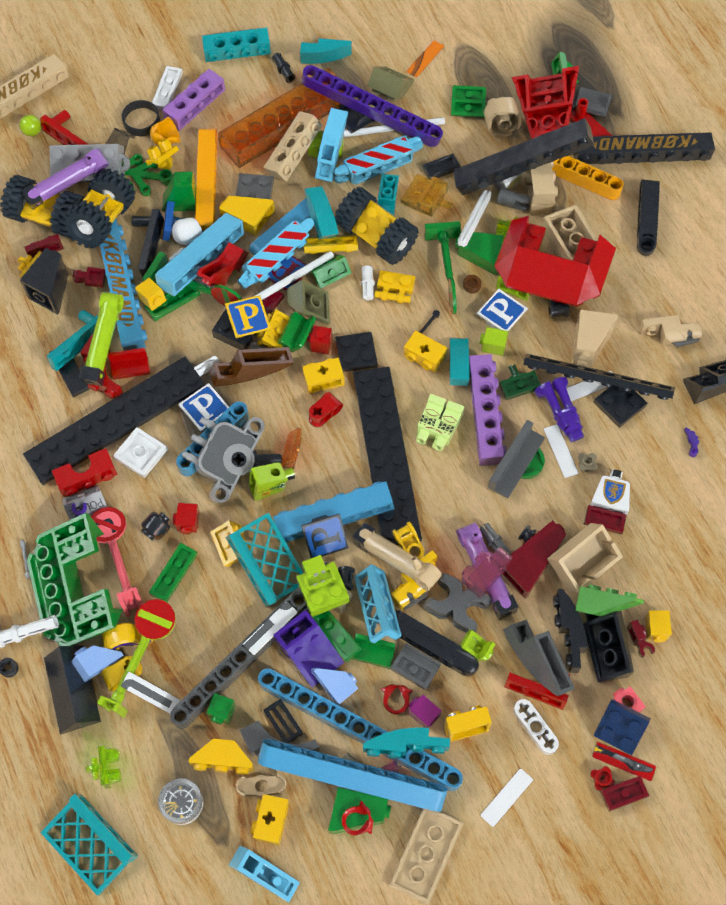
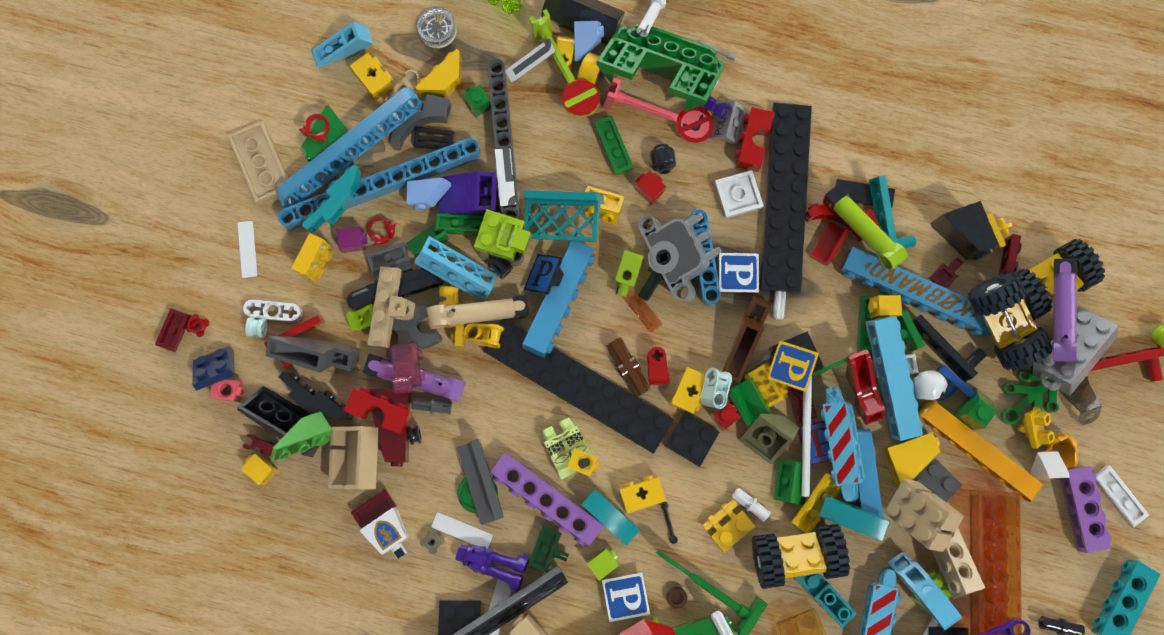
camera: 130 degrees right, 15 degrees up
black tyre [122,100,160,137] -> none
red sticker [592,742,656,781] -> none
none -> light aqua wheel [245,317,268,338]
none -> red arch [343,387,413,435]
none -> tan plate [368,267,415,348]
none -> yellow brick [567,448,600,476]
none -> reddish brown piece [606,337,651,397]
none -> light aqua piece [700,368,732,409]
none -> tan piece [884,478,964,552]
none -> white slope [1030,451,1070,479]

